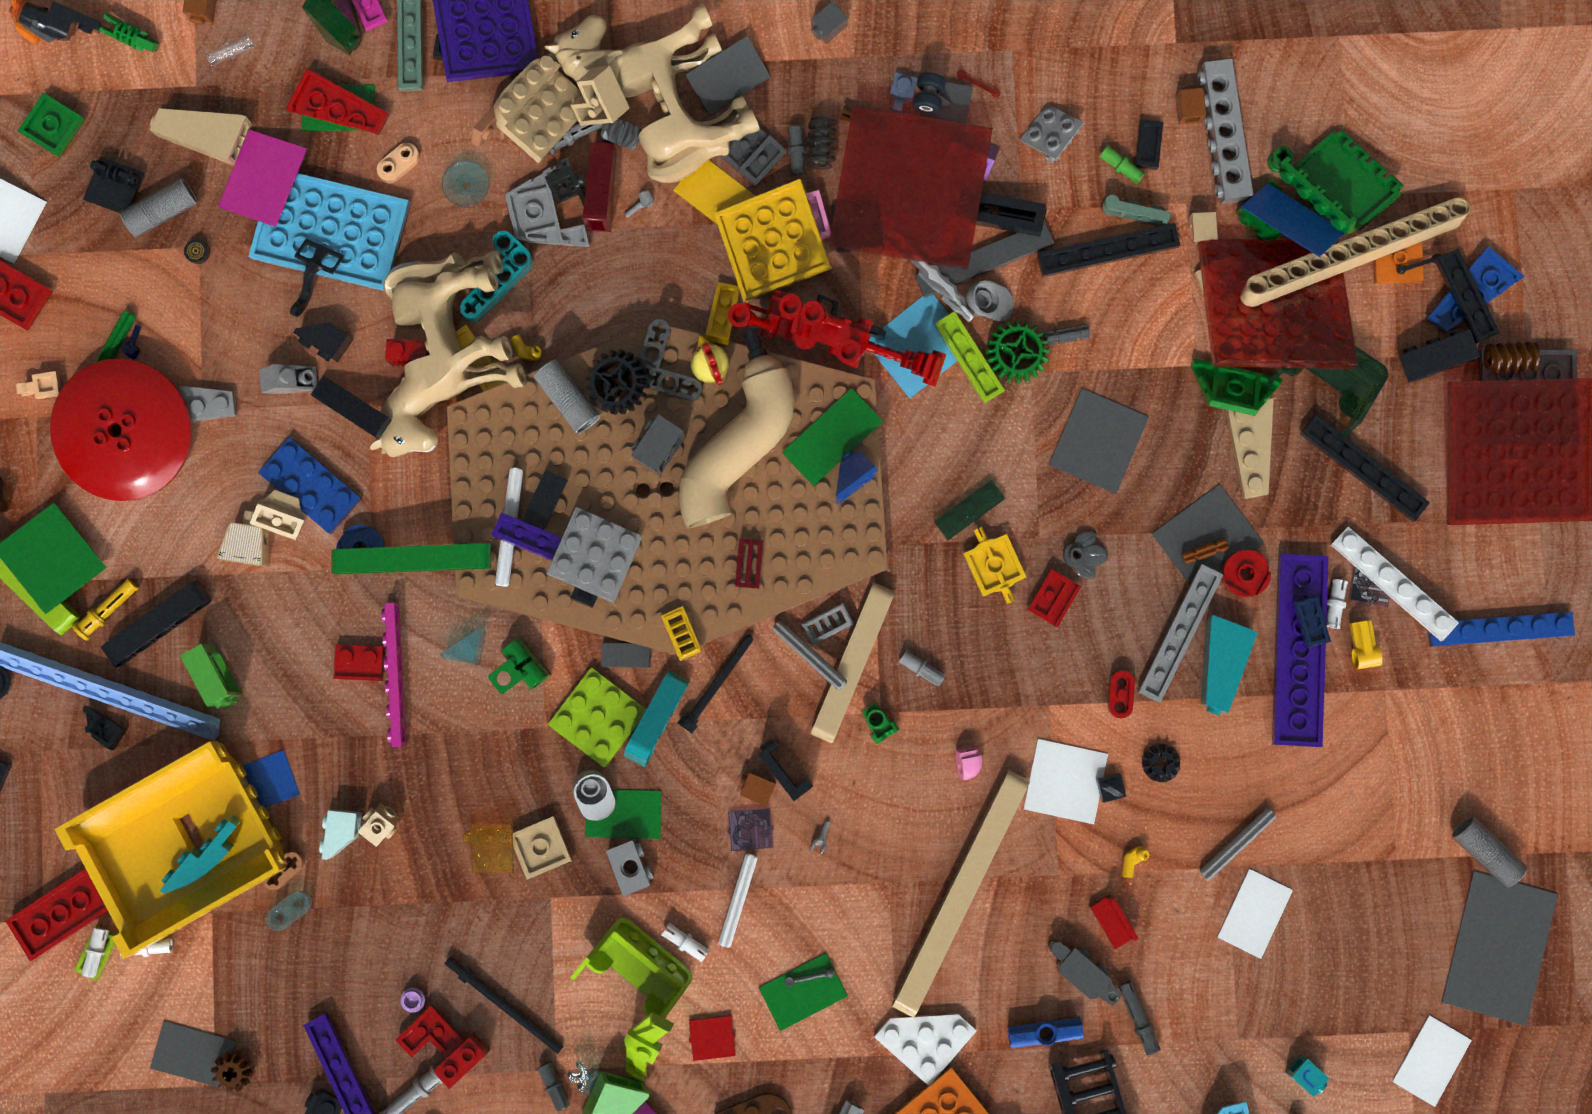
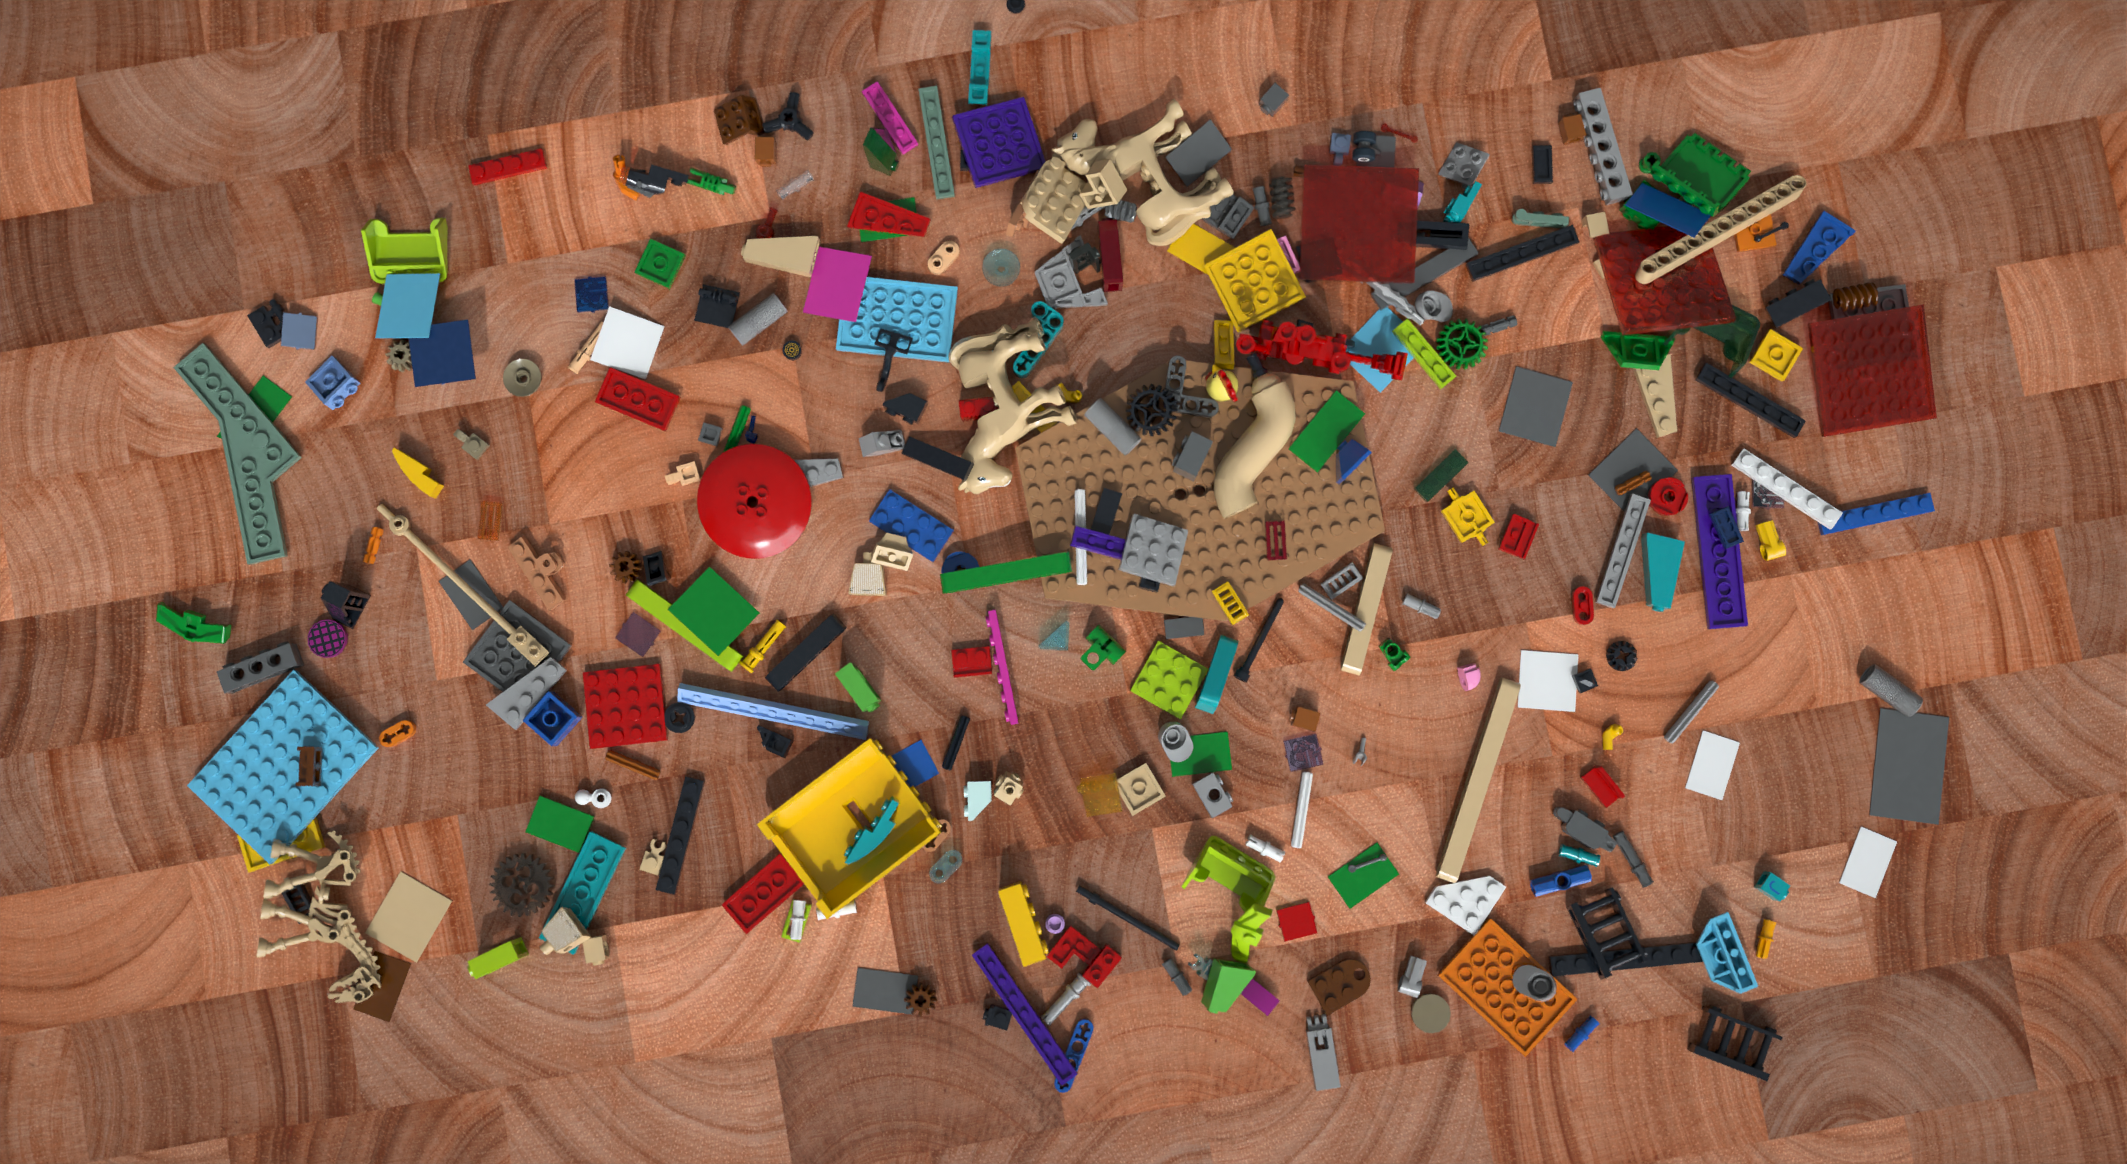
camera: 10 degrees left, 0 degrees up
light grey hand [624,191,654,218] -> none
black panel [758,739,813,801] -> none
dark grey plate [1063,531,1108,579] -> none
bright green pin [1099,145,1145,185] -> none
black tile [1434,248,1500,344] -> none
none -> dark grey plate [698,423,723,447]
none -> clear red bar [755,207,778,239]
none -> black axle [942,715,970,771]
none -> yellow brick [998,881,1049,967]
none -> teal plate [1443,181,1482,223]
none -> teal pin [1558,844,1600,867]
none -> yellow plate [1749,329,1803,382]

